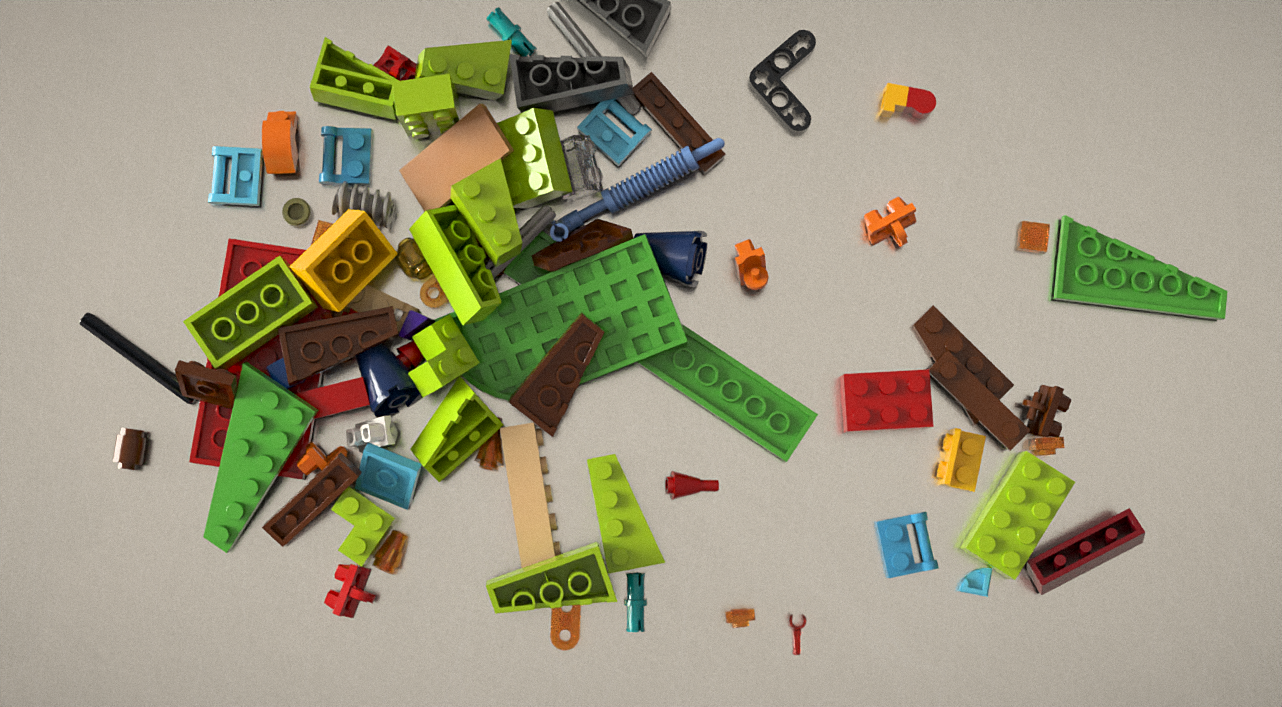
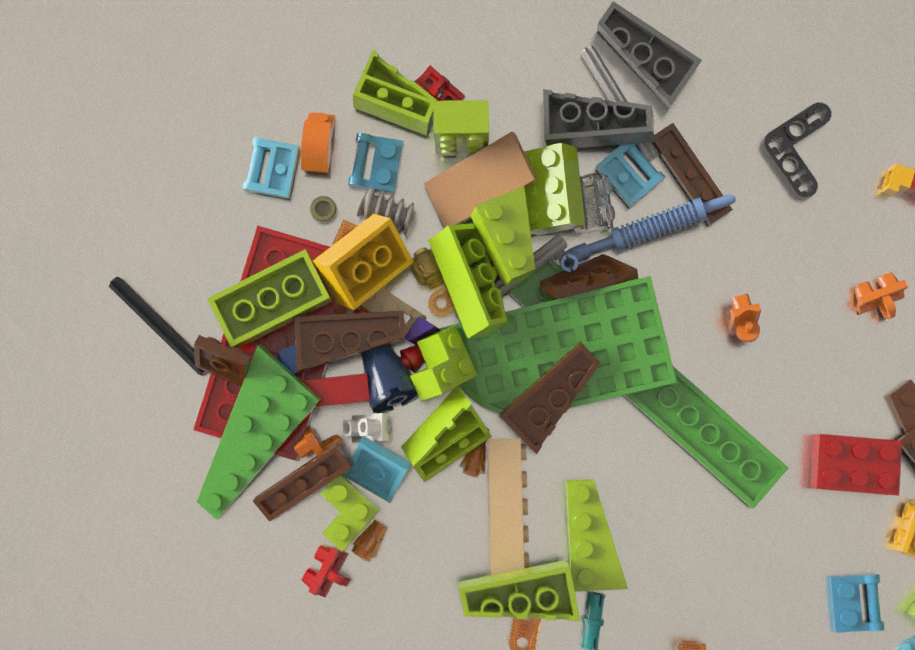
camera: 15 degrees right, 0 degrees up
reddish brown brick [113,428,146,470] -> none
lime wedge [415,40,512,101] -> none
teal pin [486,7,537,57] -> none
dark blue cone [634,231,708,288] -> none
red cone [665,471,719,499] -> none

